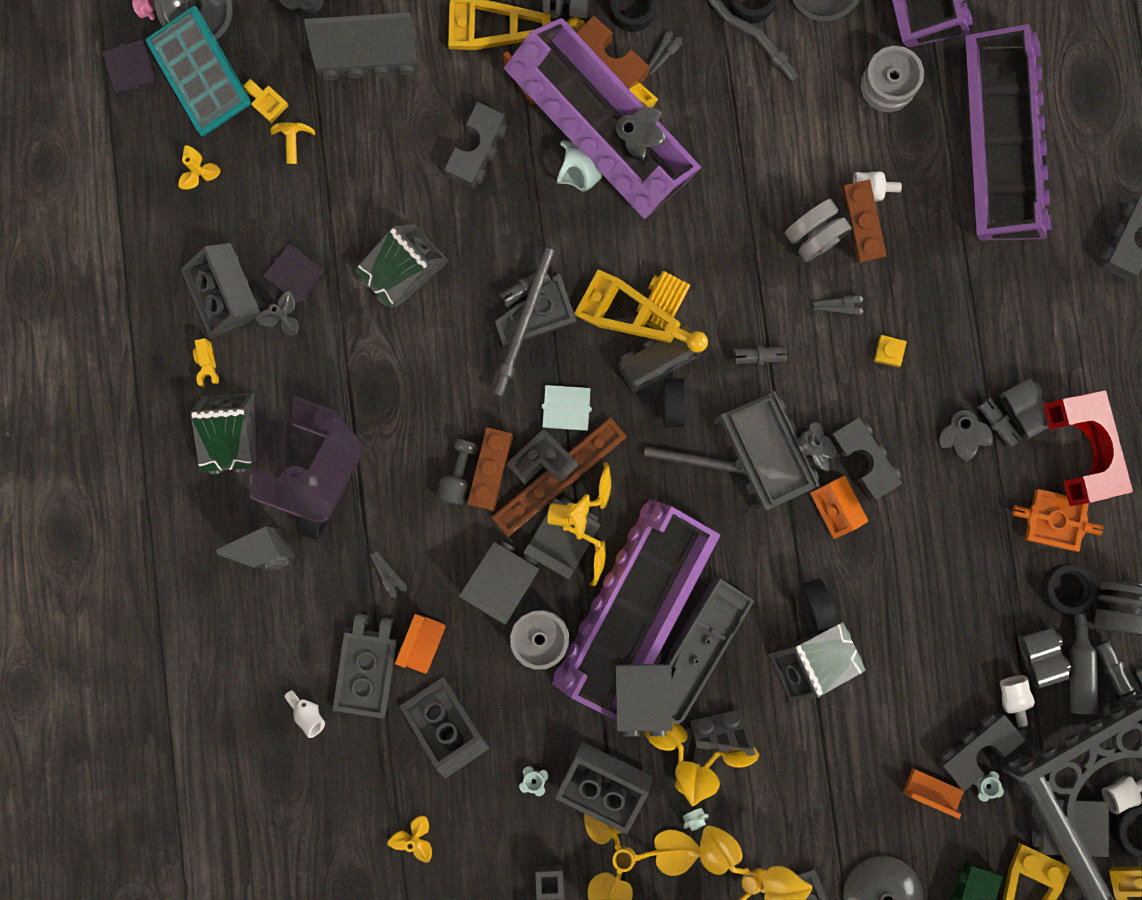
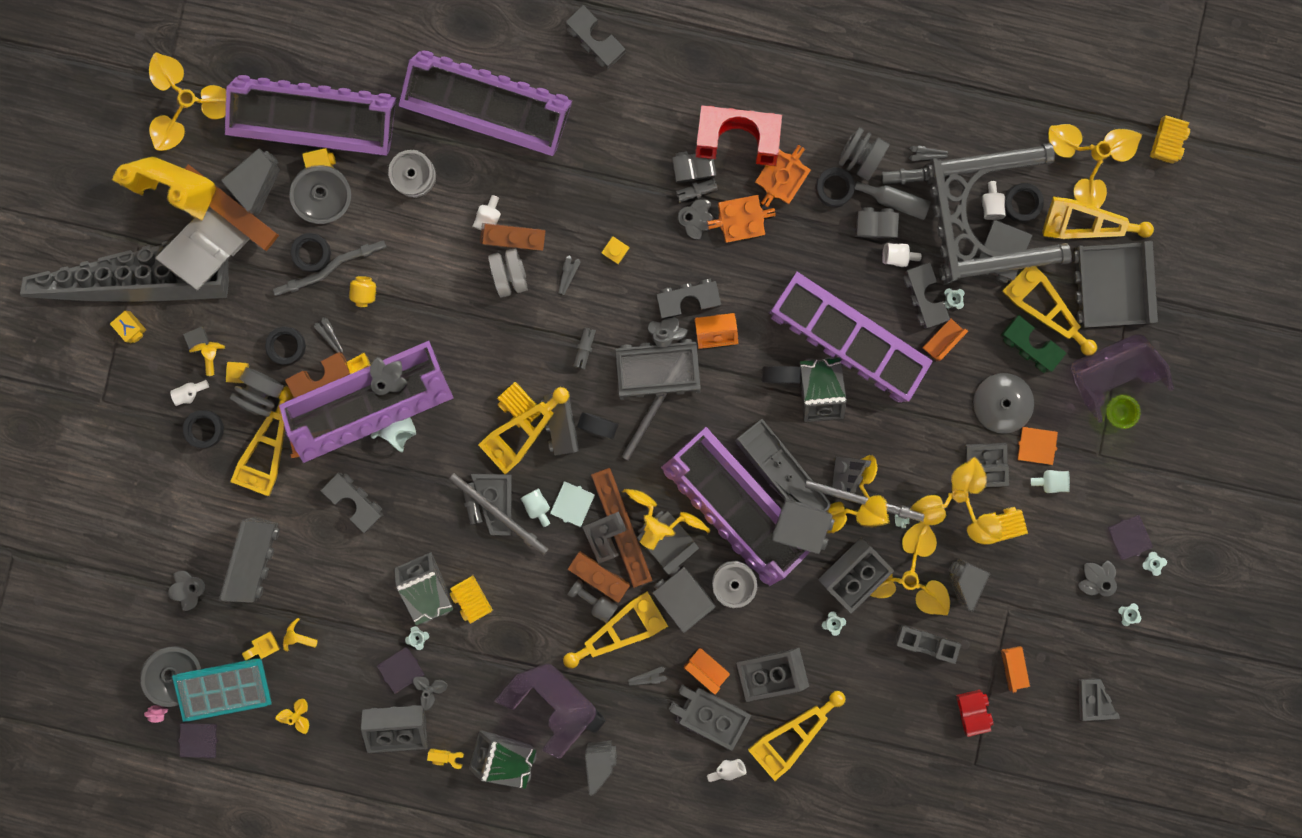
camera: 70 degrees left, 5 degrees up
yellow plant [387,815,432,863] -> none
none -> yellow head [349,276,376,307]
none -> light aqua plate [405,626,429,650]
none -> yellow brick [450,575,493,624]
none -> light aqua piece [520,488,550,527]
none -> yellow plate [563,591,668,669]
none -> orange plate [707,195,776,243]
none -> yellow plate [748,691,845,781]
none -> window [769,272,933,403]
none -> flat silver bar [805,480,925,522]

